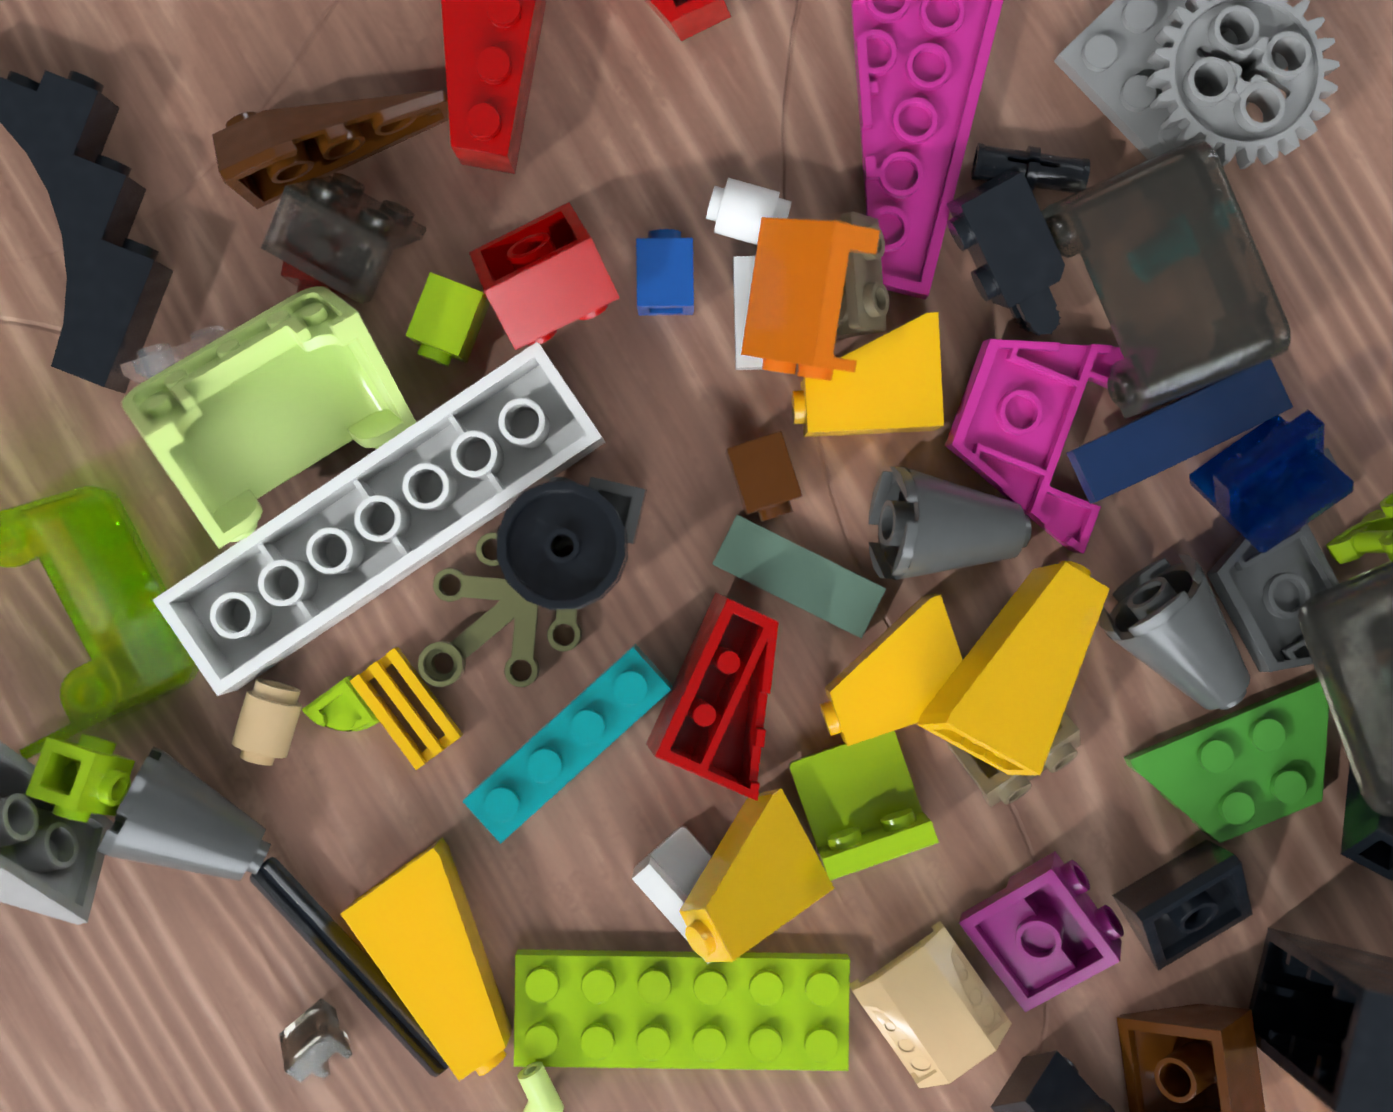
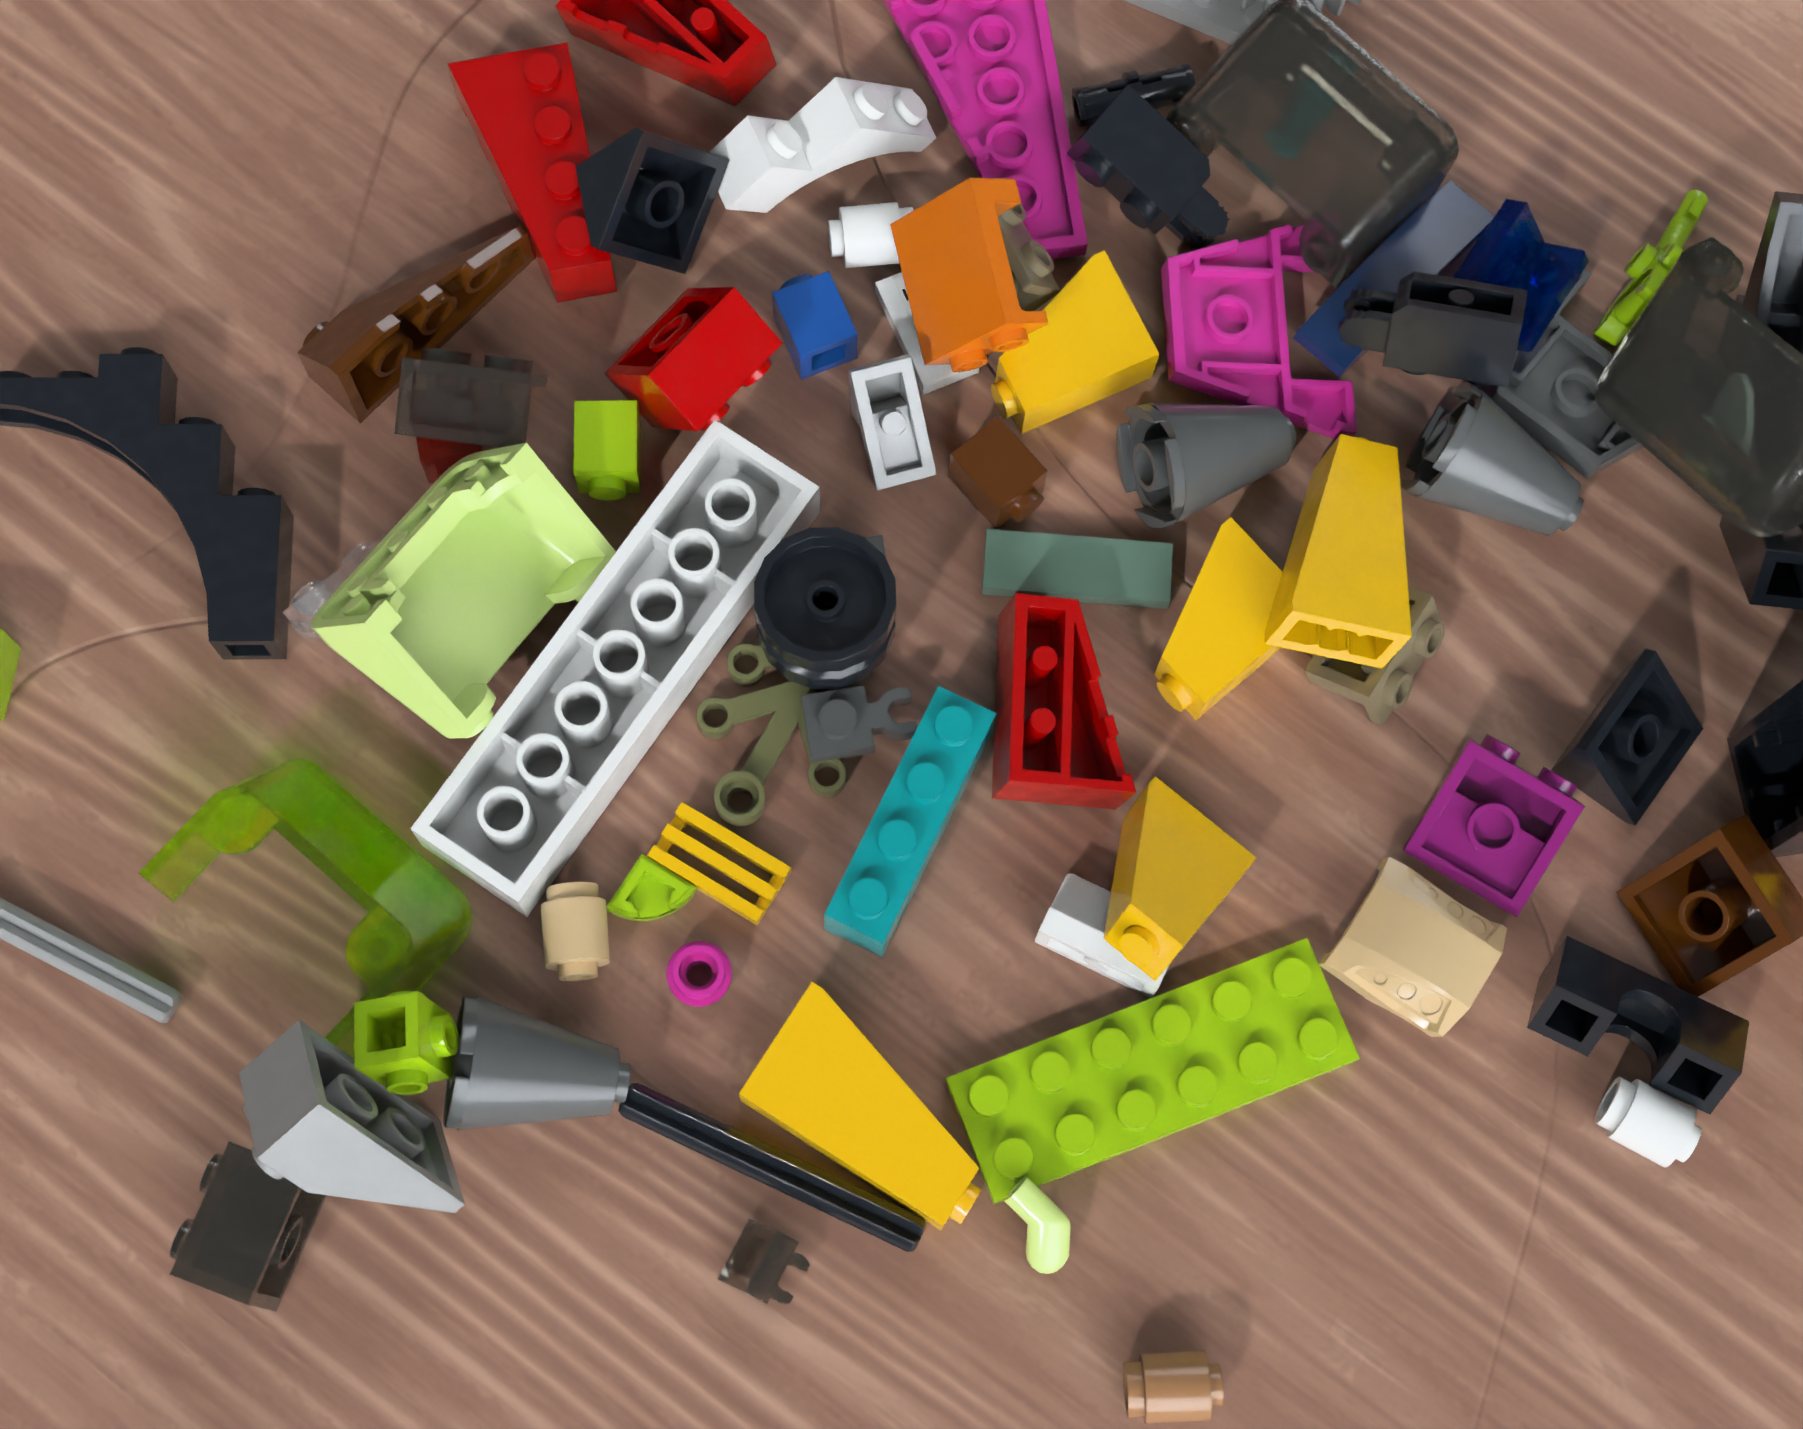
camera: 20 degrees left, 15 degrees down
lime bracket [789,731,939,881] -> none
bright green wing [1124,677,1331,843] -> none
none -> black slope [575,127,730,274]
none -> dark pink plate [666,941,732,1007]
none -> white arch [710,77,936,213]
none -> dark grey plate [801,685,917,763]
none -> slope [848,354,937,491]
none -> black hinge [1338,271,1528,388]

